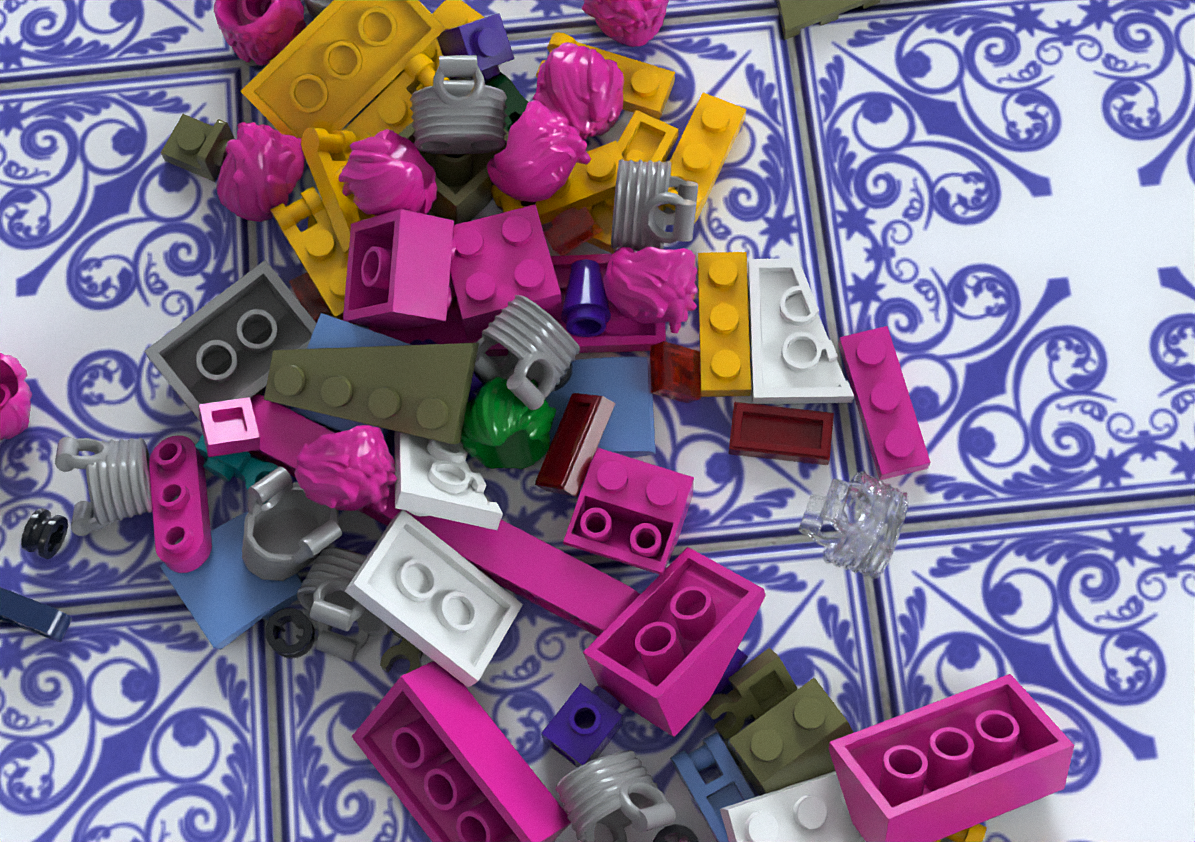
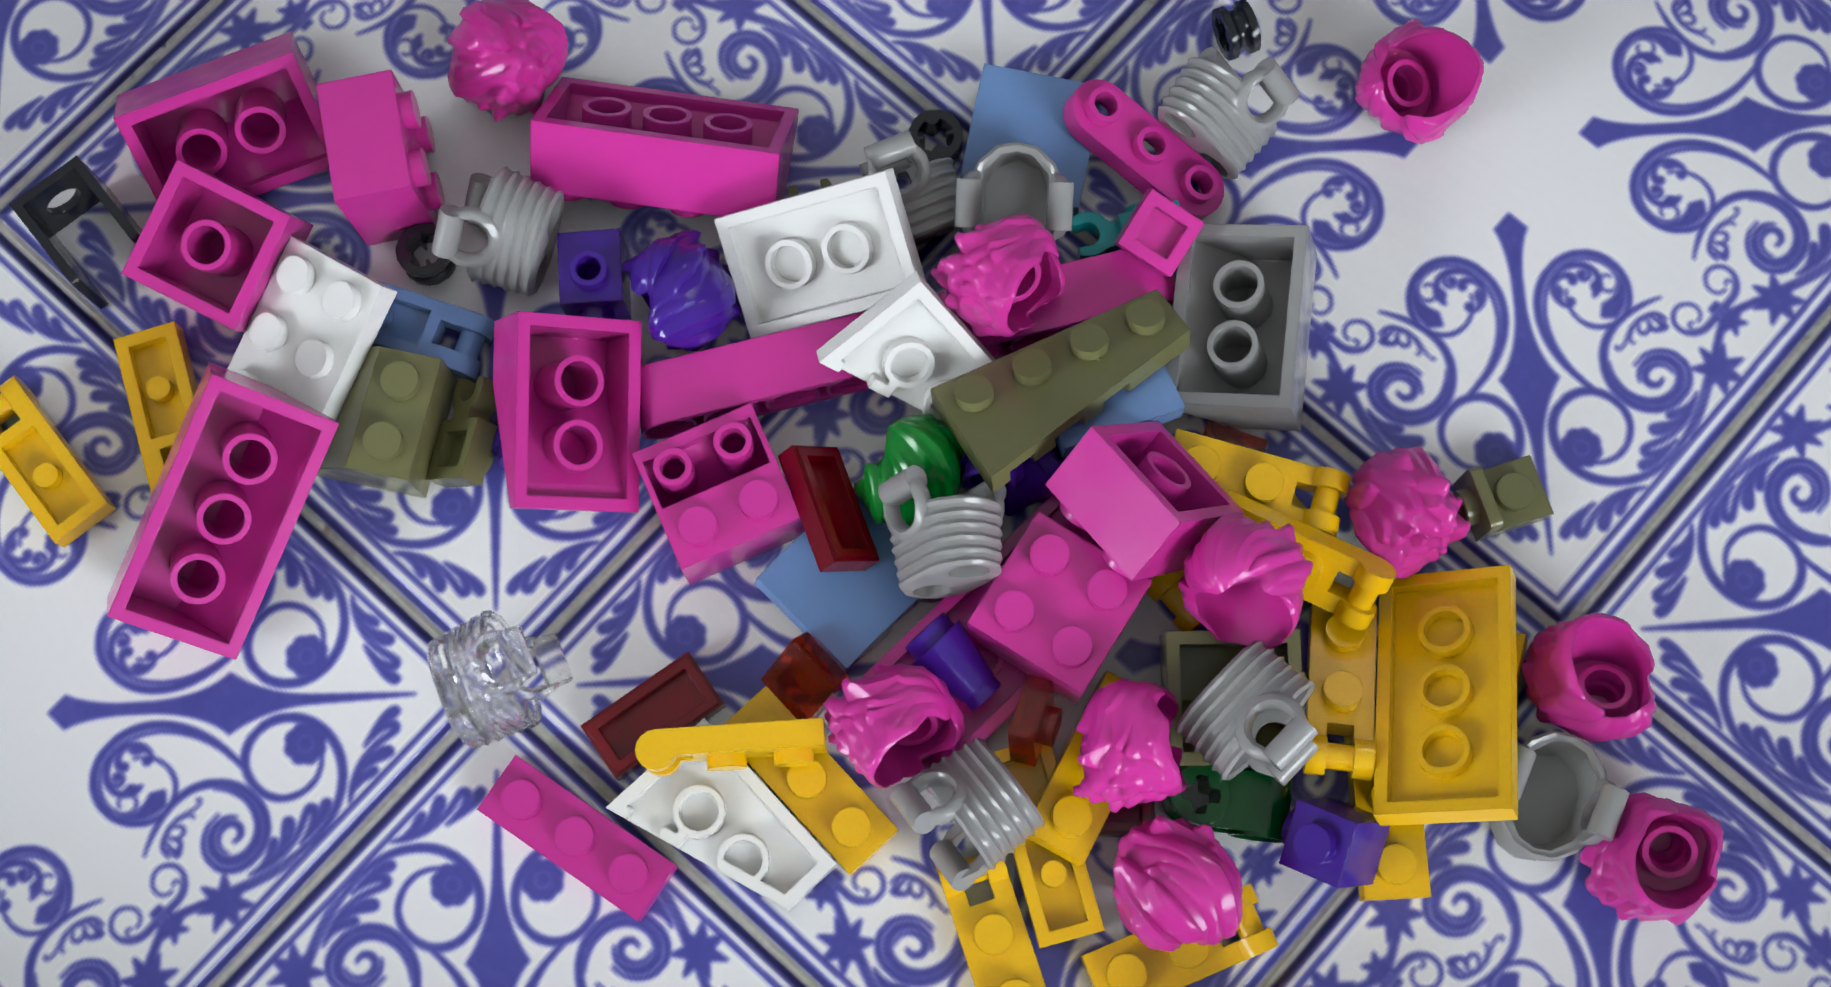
camera: 135 degrees right, 5 degrees up
none -> dark purple hair [622,230,741,351]
none -> yellow plate [635,718,828,777]

